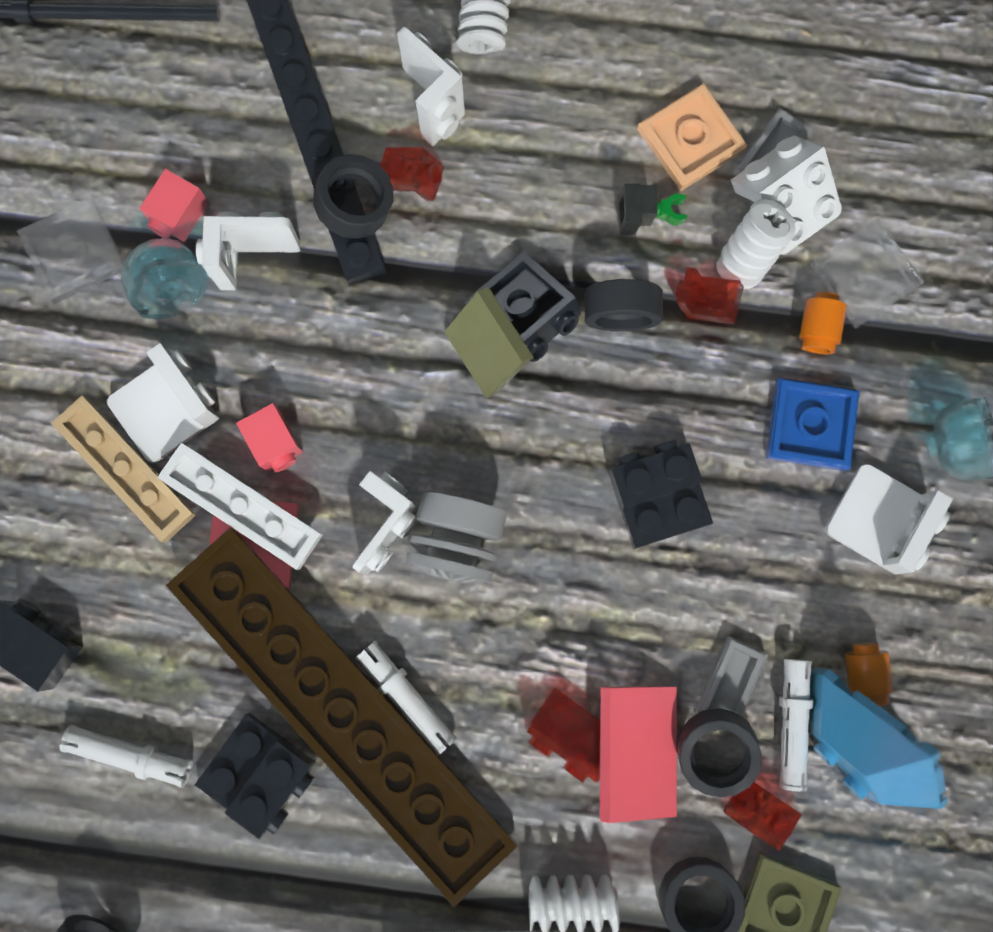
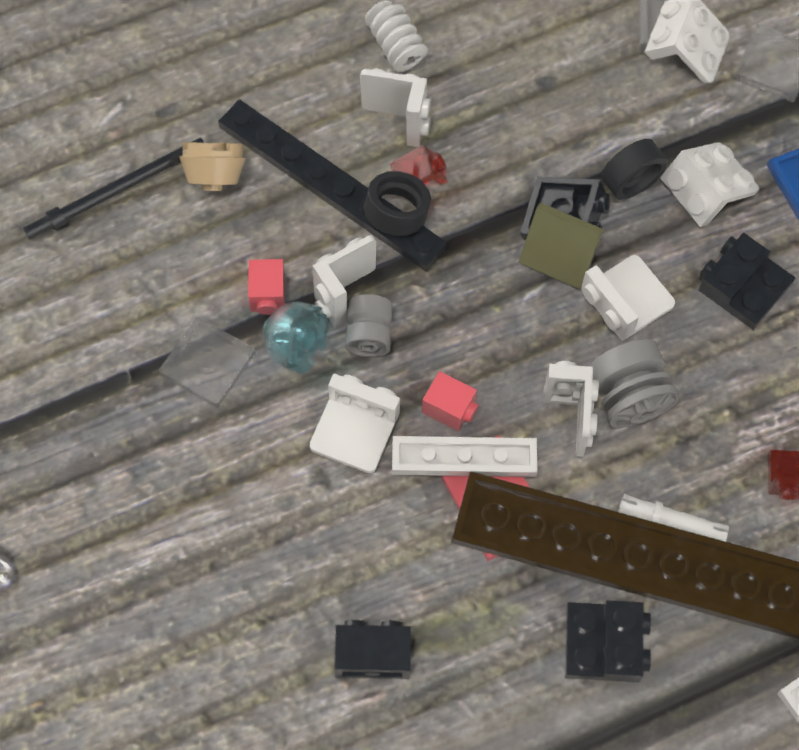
camera: 30 degrees left, 15 degrees down
tan plate [51,396,196,543] -> none
white pin [60,725,193,788] -> none
pearl dark grey piece [618,184,687,235] -> none
light nougat tile [637,83,748,192] -> none
clear red bracket [676,267,744,324] -> none
white piece [716,199,796,289] -> none
orange brick [799,292,847,354] -> none
none -> tan cone [179,142,246,191]
none -> light grey wheel [345,294,393,357]
none -> white bracket [581,255,675,341]
none -> white bracket [660,142,759,227]

